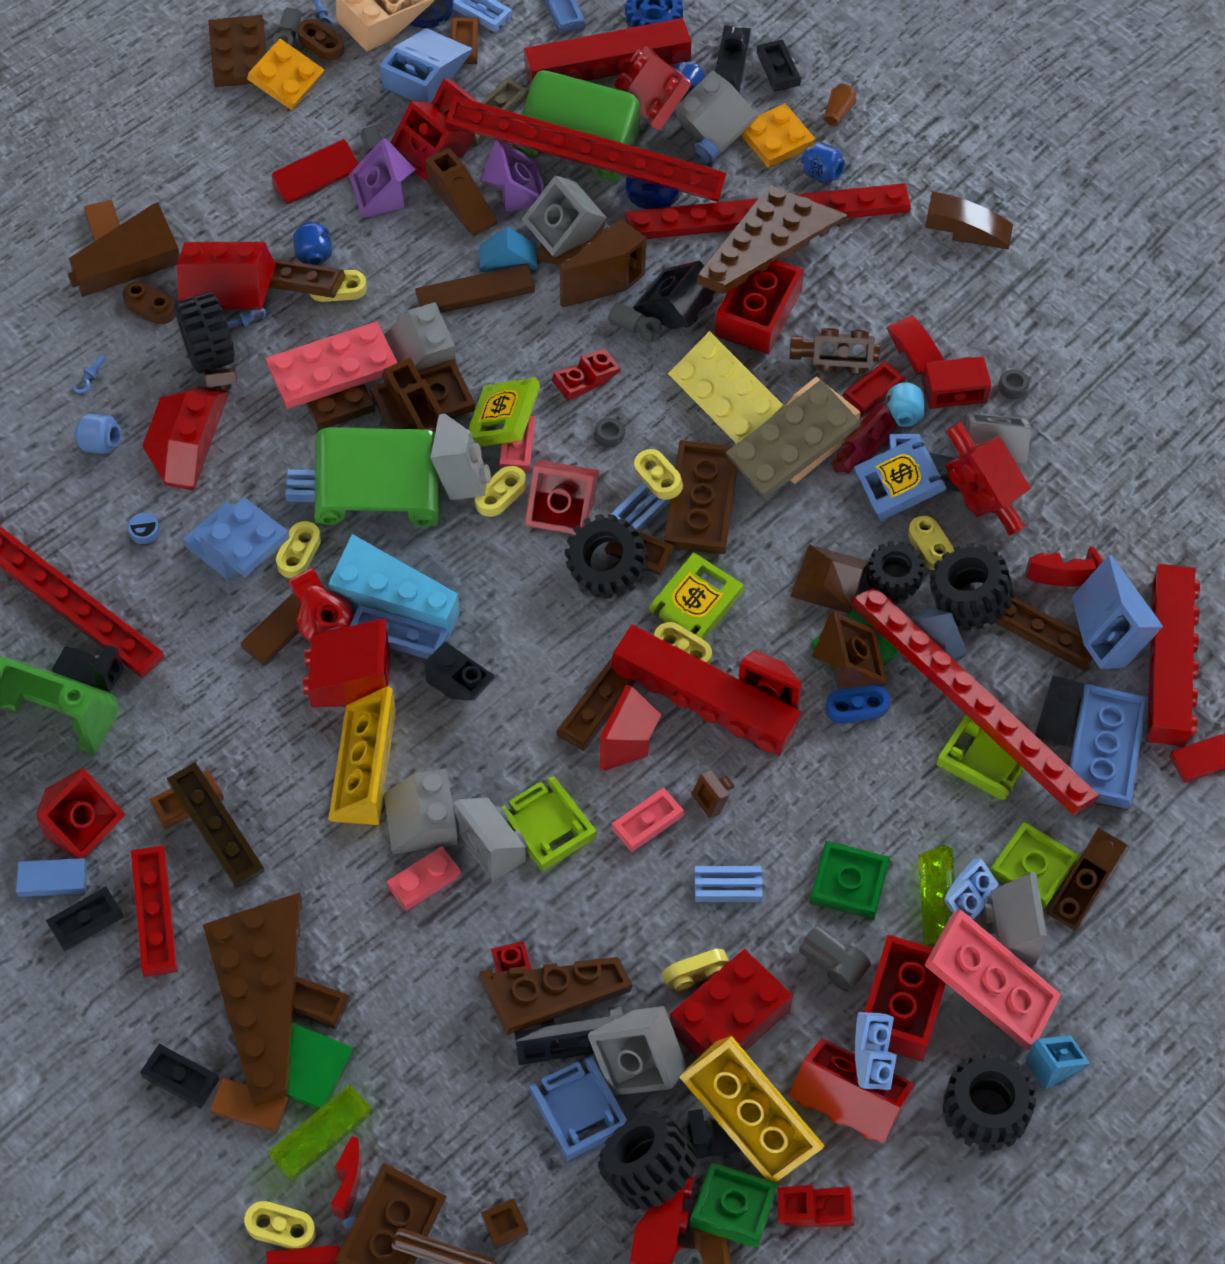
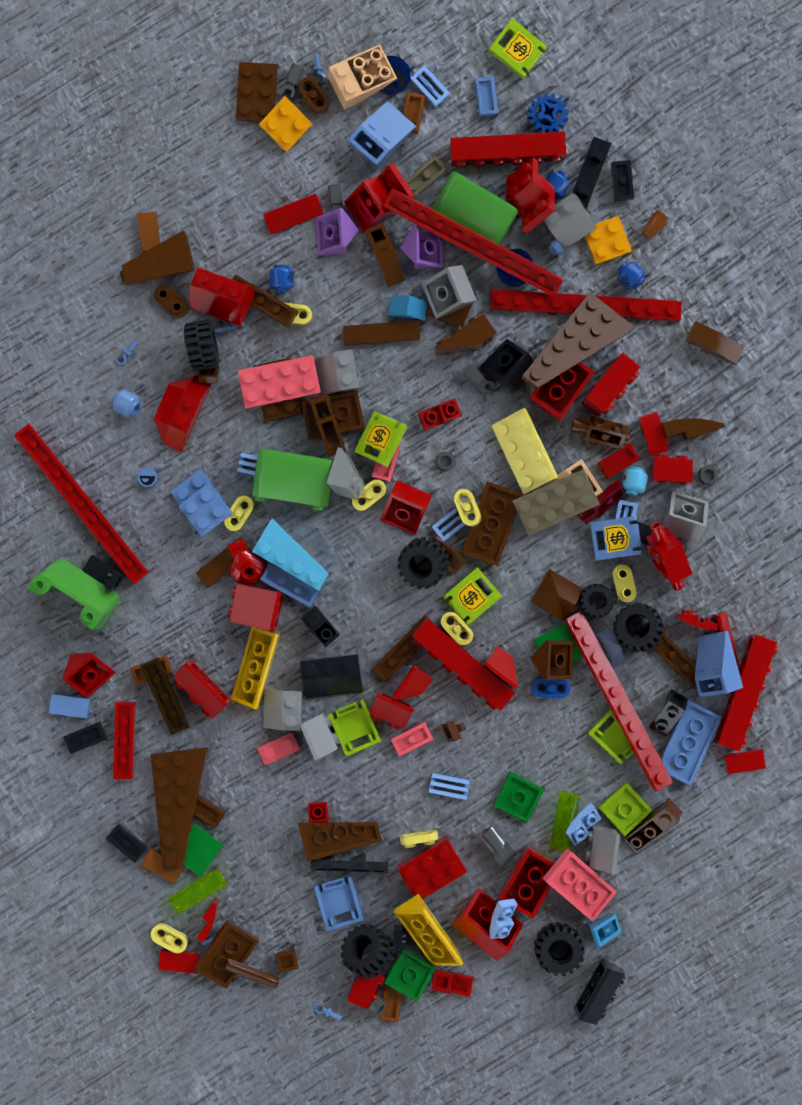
camera: 10 degrees right, 30 degrees up
light grey slope [588,1006,687,1096] -> none
none -> red slope [173,660,232,718]
none -> black slope [300,653,363,698]
none -> red slope [369,691,414,730]
none -> black slope [574,958,625,1025]
none -> red brick [581,352,641,416]
none -> reddish brown slope [662,418,725,441]

